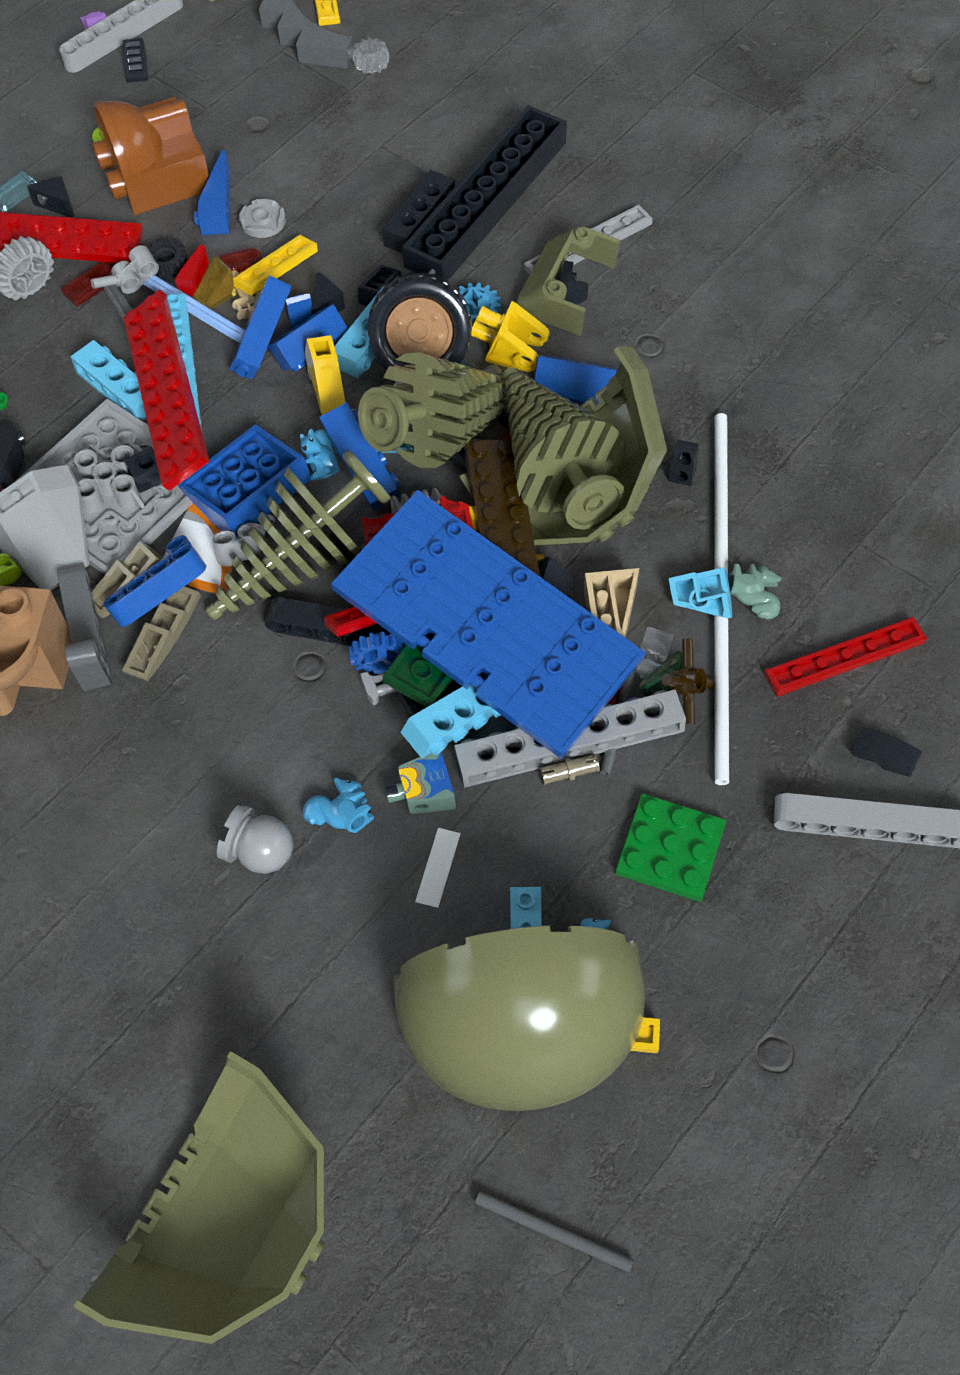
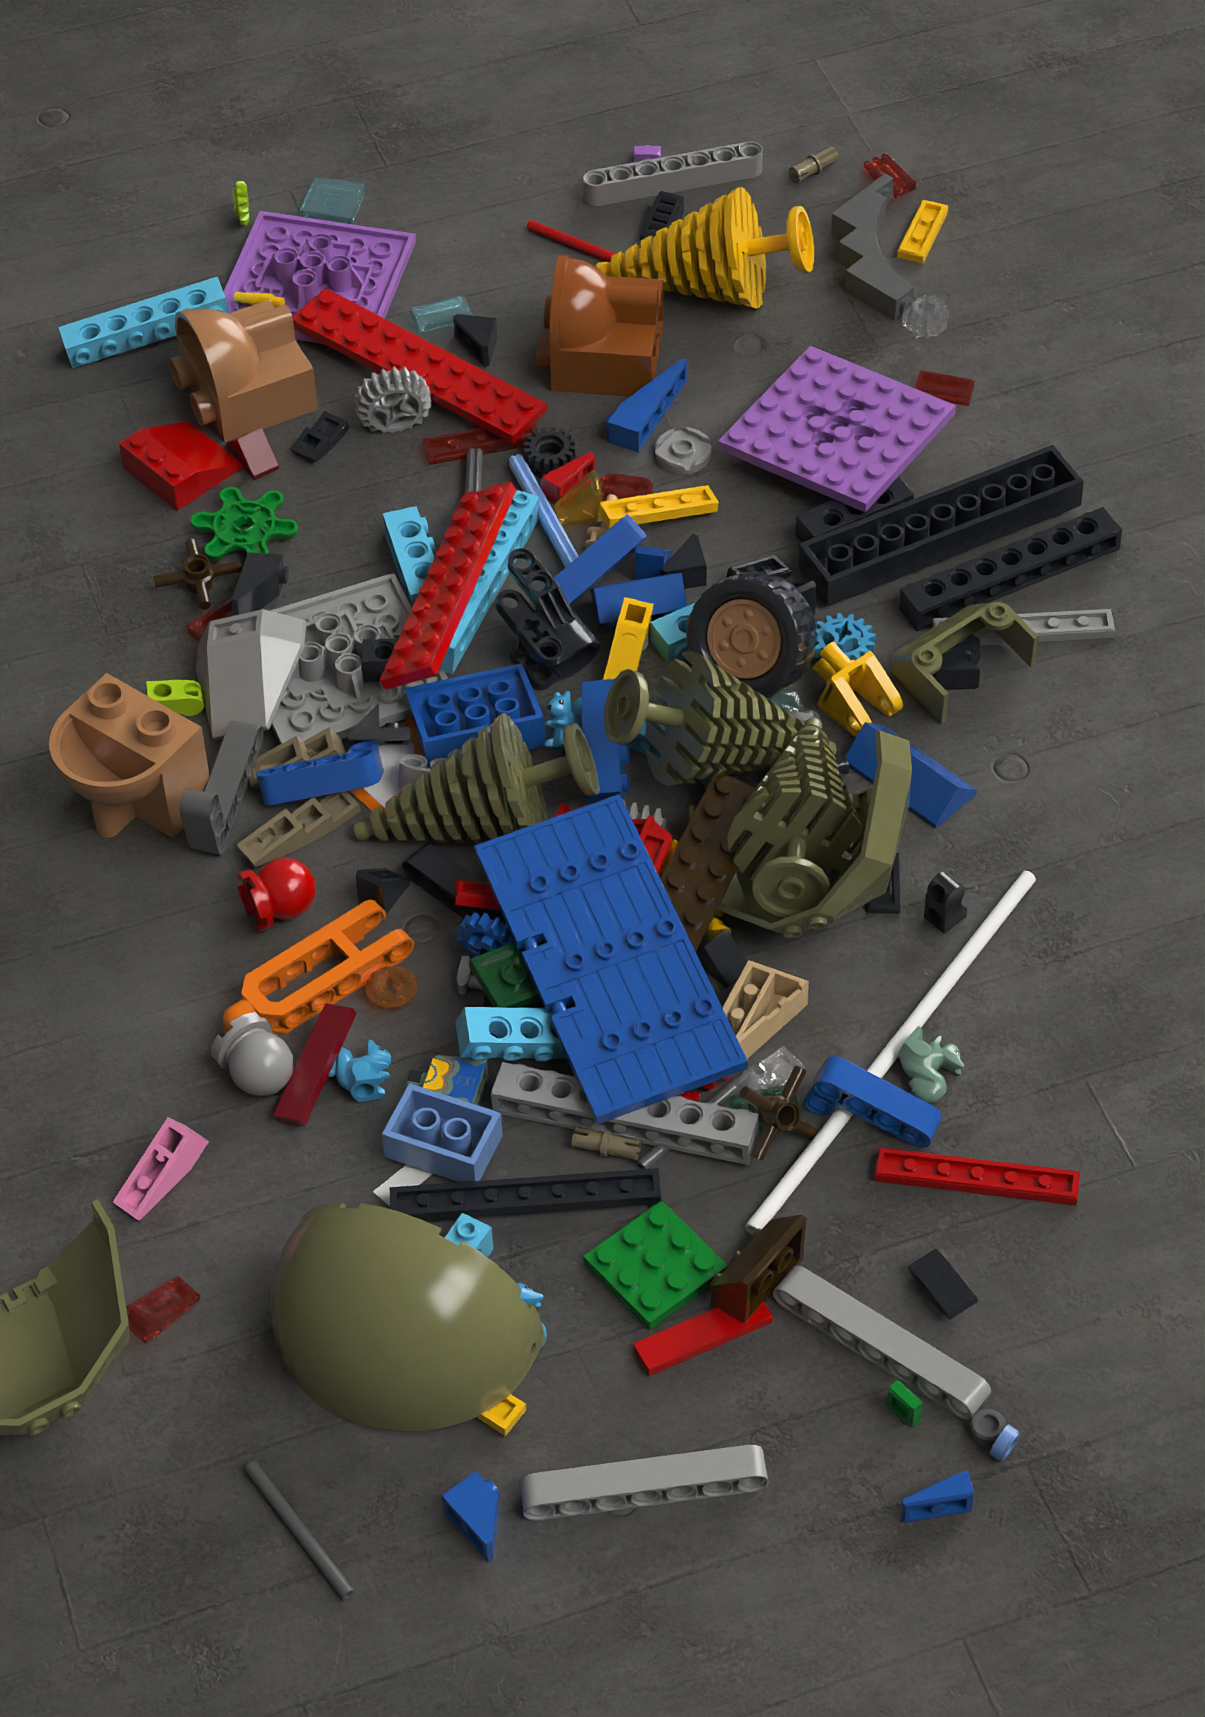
camera: 30 degrees right, 10 degrees down
light grey beam [91,245,159,294] -> none
medium azure slope [669,567,732,619] -> none
none -> bright pink slope [113,1117,209,1221]
none -> clear red slope [126,1276,201,1343]
none -> orange piece [222,900,415,1035]
none -> red tile [236,857,316,933]
none -> dark red tile [273,1003,357,1127]
none -> black slope [347,704,410,745]
none -> black slope [356,868,411,914]
none -> clear orange gear [366,966,417,1012]
none -> medium blue brick [382,1083,503,1182]
none -> black plate [389,1168,661,1221]
none -> blue slope [442,1471,500,1562]
none -> black piece [496,548,600,690]
none -> light grey beam [519,1445,769,1521]
none -> red bar [527,220,616,262]
none -> yellow plant [596,187,814,309]
none -> red tile [633,1301,773,1376]
none -> dark brown slope [709,1215,807,1324]
none -> medium lavender plate [718,346,956,512]
none -> blue beam [803,1056,942,1148]
none -> green tile [887,1380,923,1428]
none -> black brick [899,507,1122,632]
none -> clear red tile [915,370,976,406]

